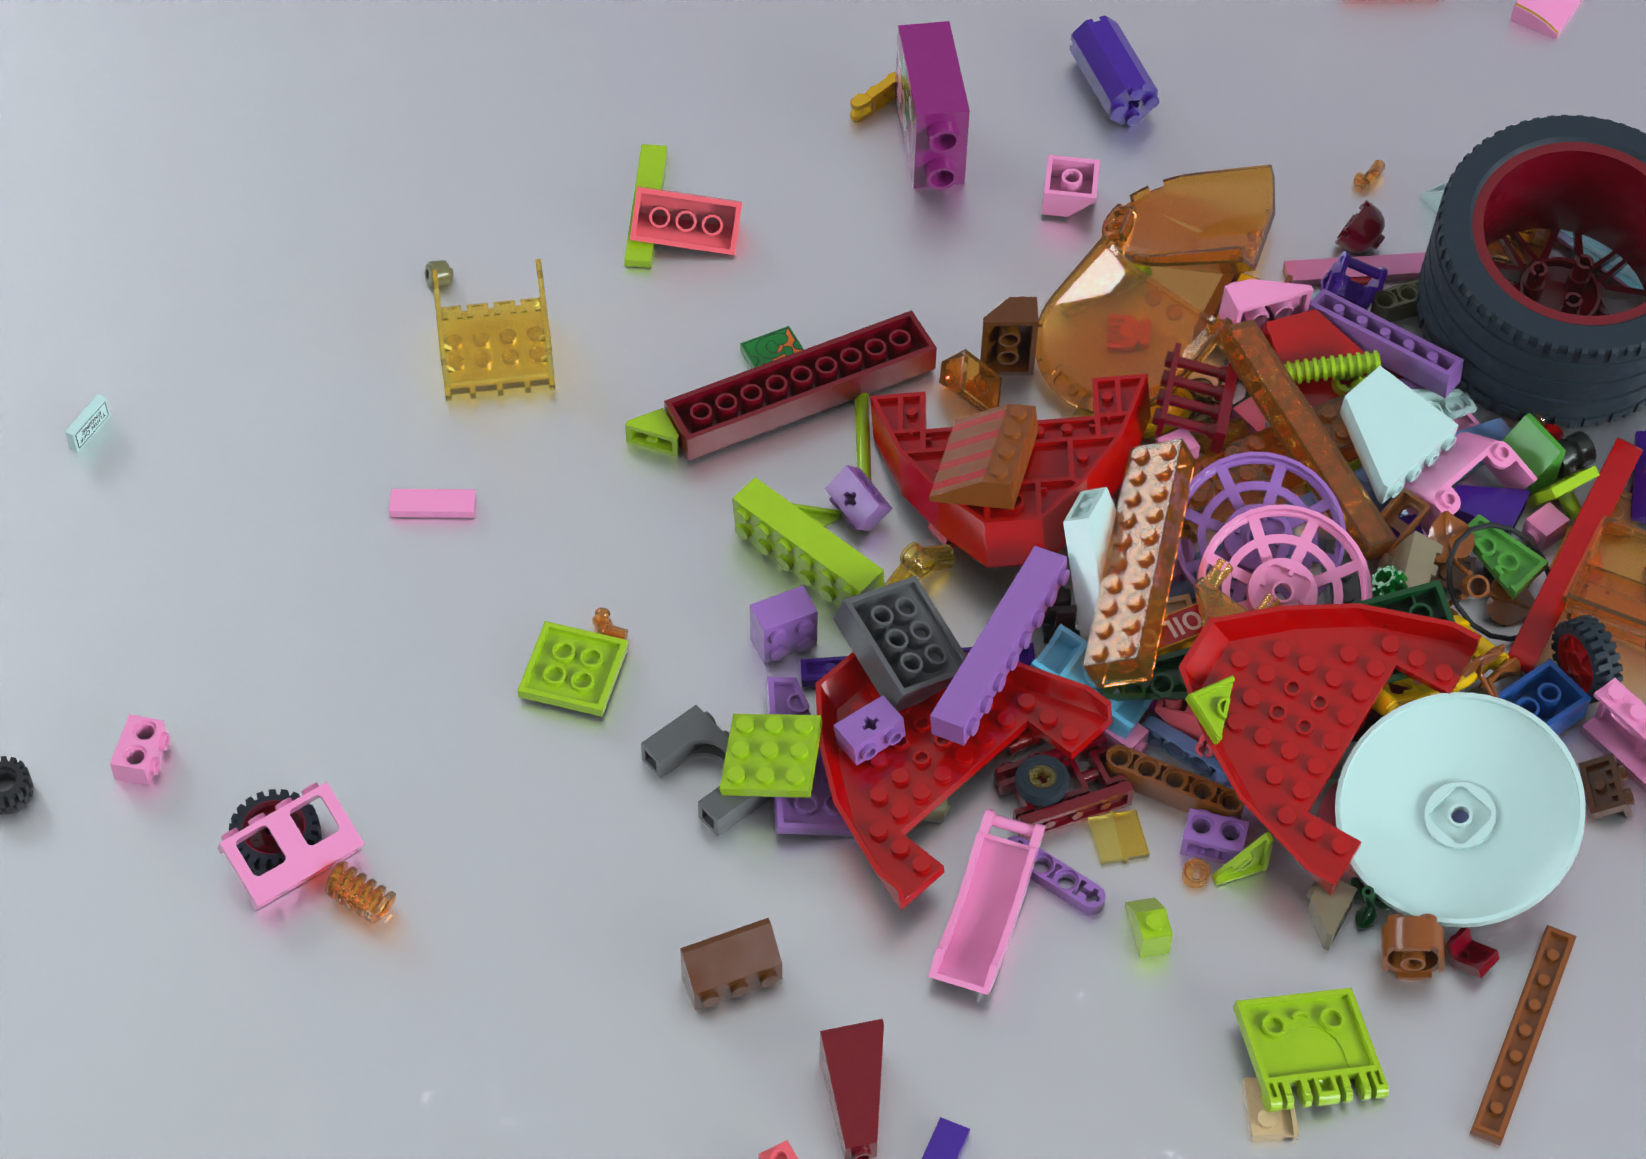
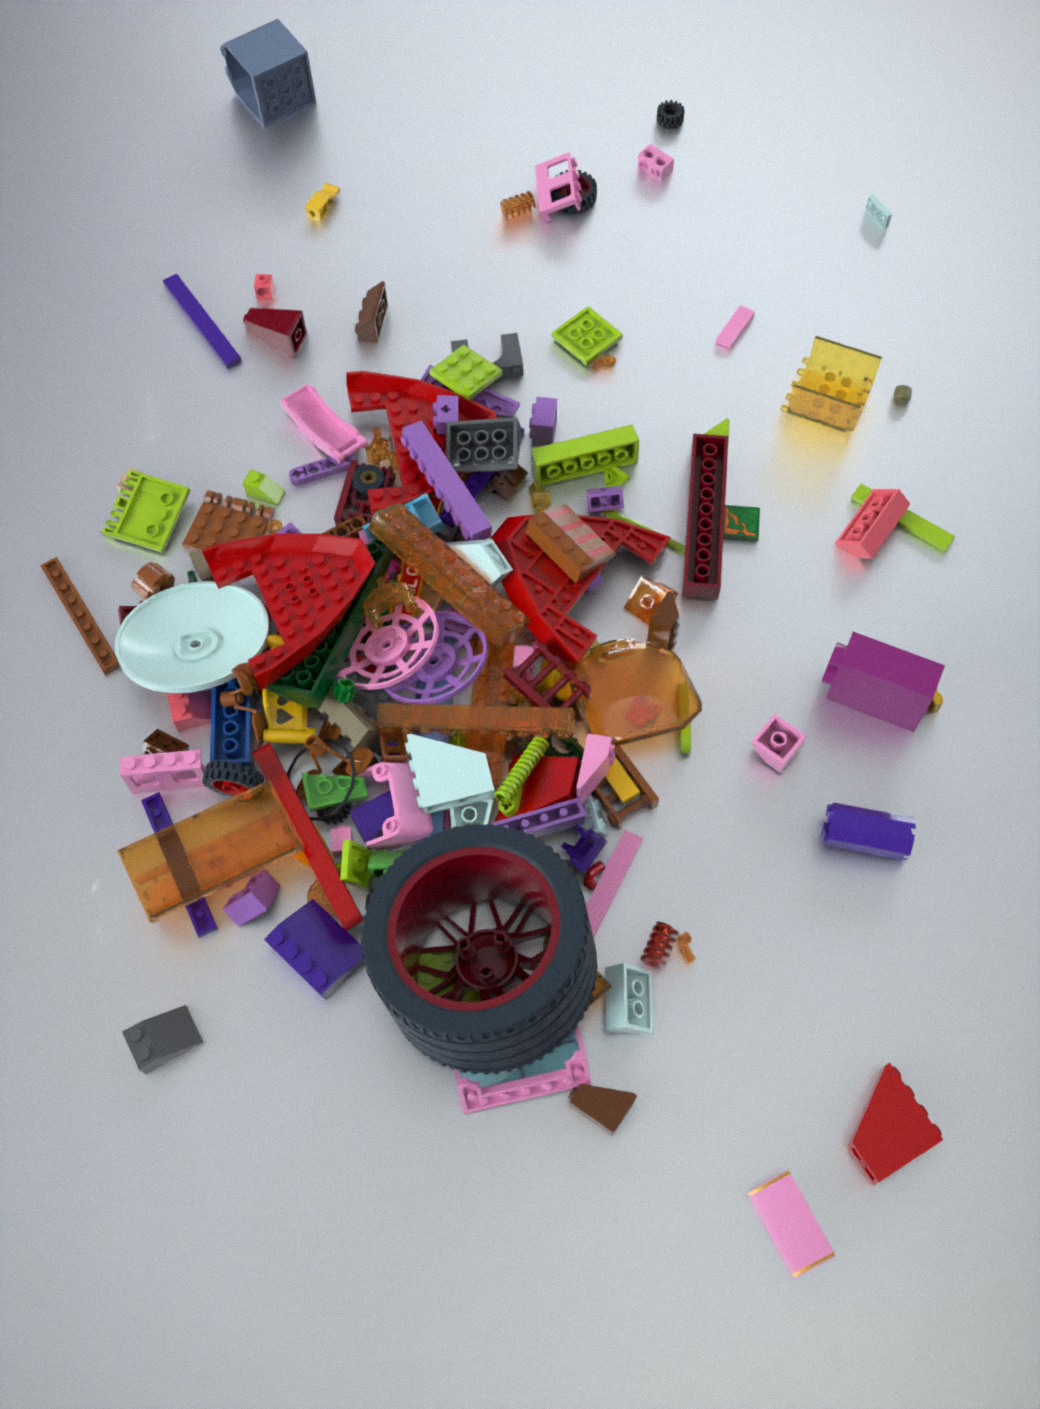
camera: 125 degrees right, 10 degrees up
clear yellow piece [1088,810,1150,865] -> none
clear orange windscreen [1102,164,1275,274] -> none
lime tile [1185,675,1235,745] -> none
dark red cylinder [1335,200,1385,254] -> none
none -> dark orange hinge [182,490,275,553]
none -> clear orange plant [365,427,398,470]
none -> clear red piece [640,921,679,969]

